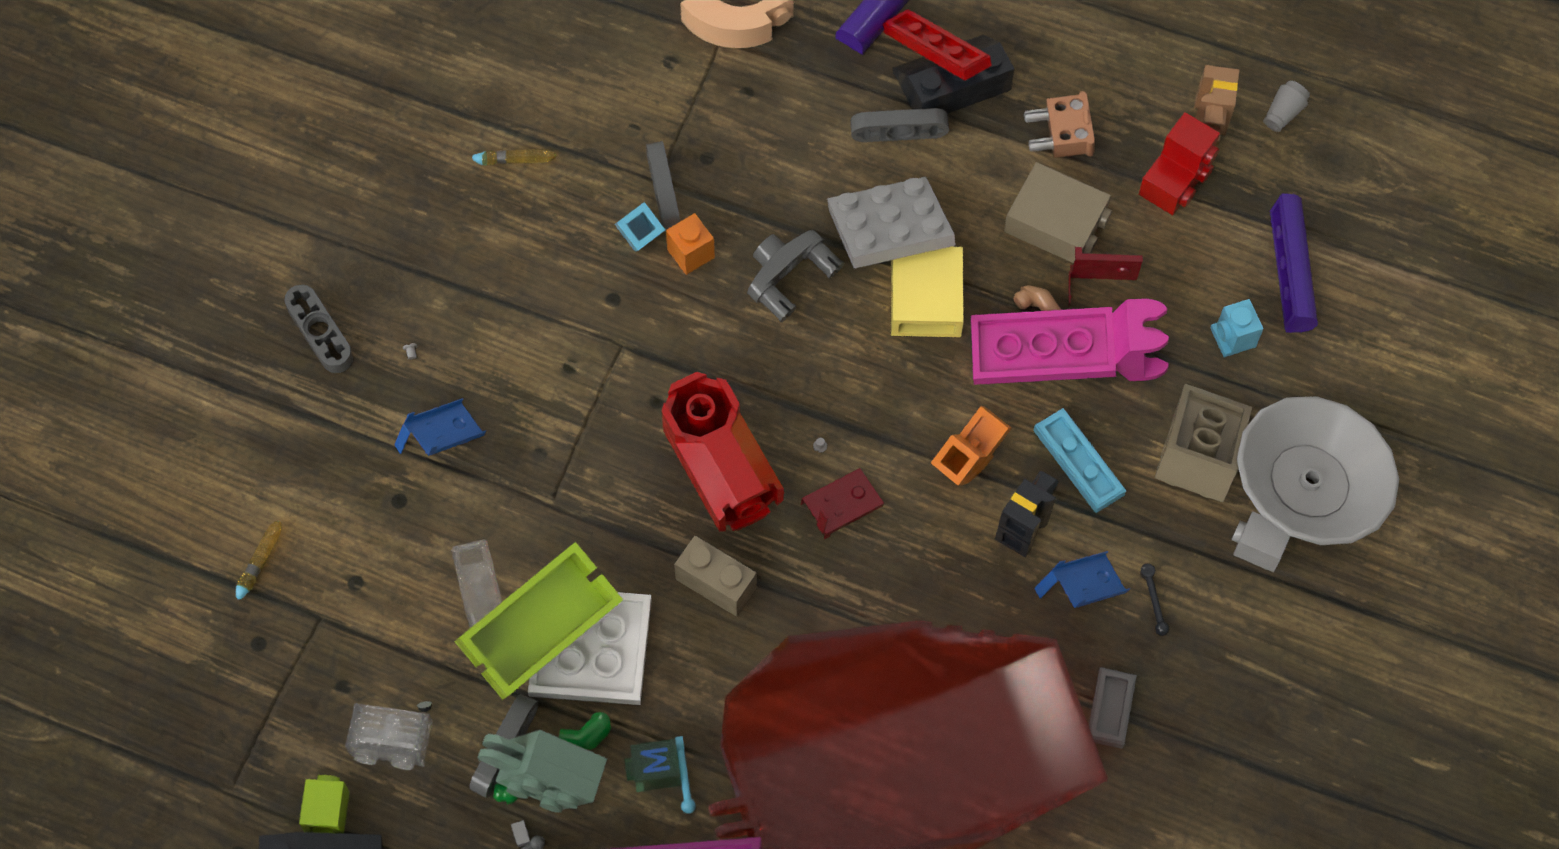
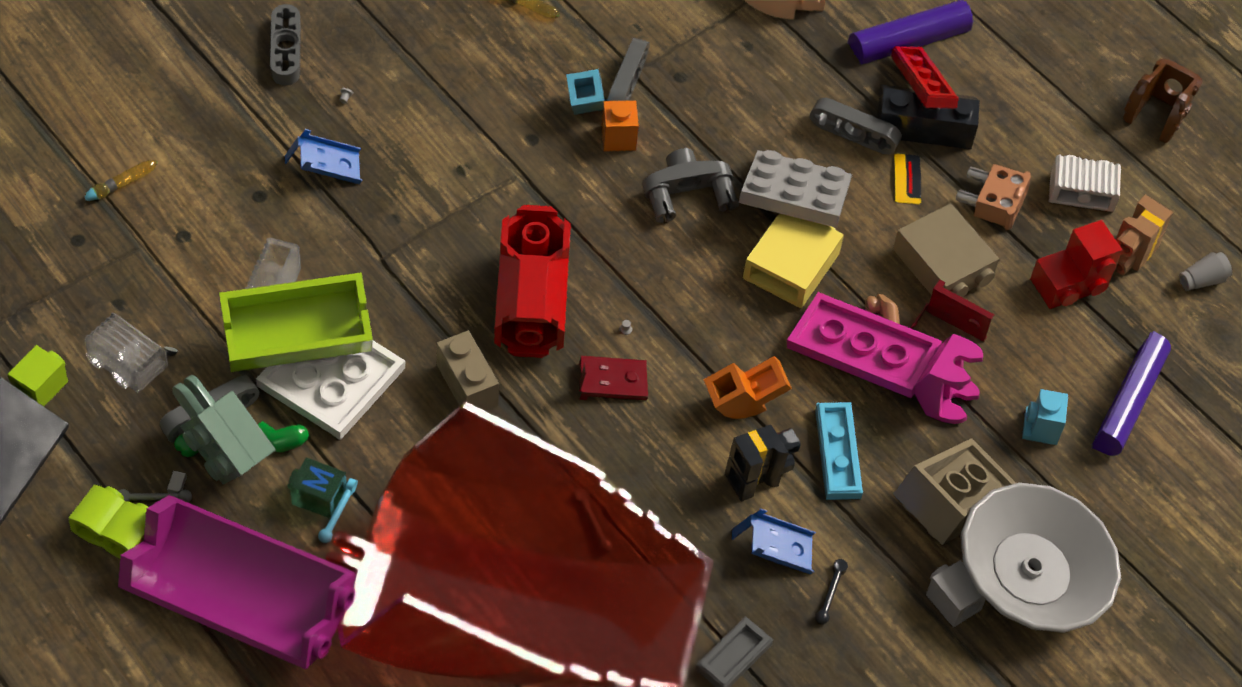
camera: 25 degrees right, 10 degrees down
none -> sticker [894,154,921,204]
none -> white brick [1049,155,1121,212]

